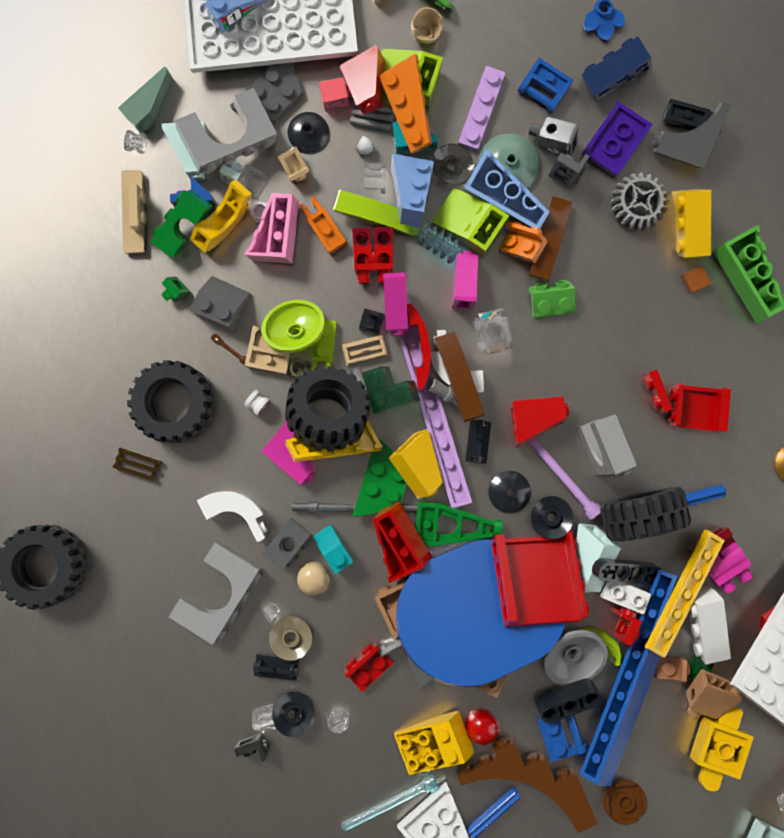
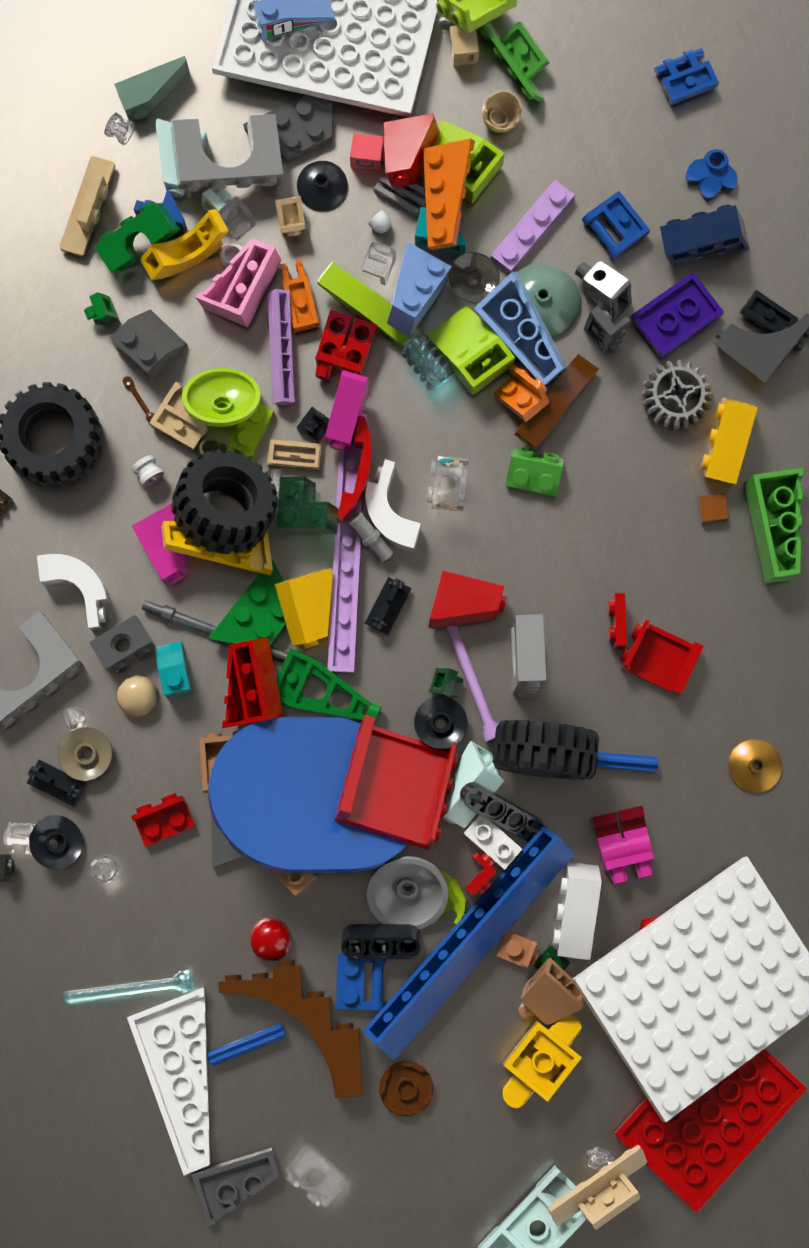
camera: 20 degrees right, 5 degrees down
light grey tile [378,637,402,657] -> none
yellow slope [394,710,474,775] -> none
reddish brown slope [435,331,485,423] -> none
dark pink slope [452,251,478,309] -> none
black dish [488,471,531,513] -> none
yellow tile [645,530,724,658] -> none
none -> lavender piece [268,289,295,405]
none -> dark green tile [429,667,464,697]

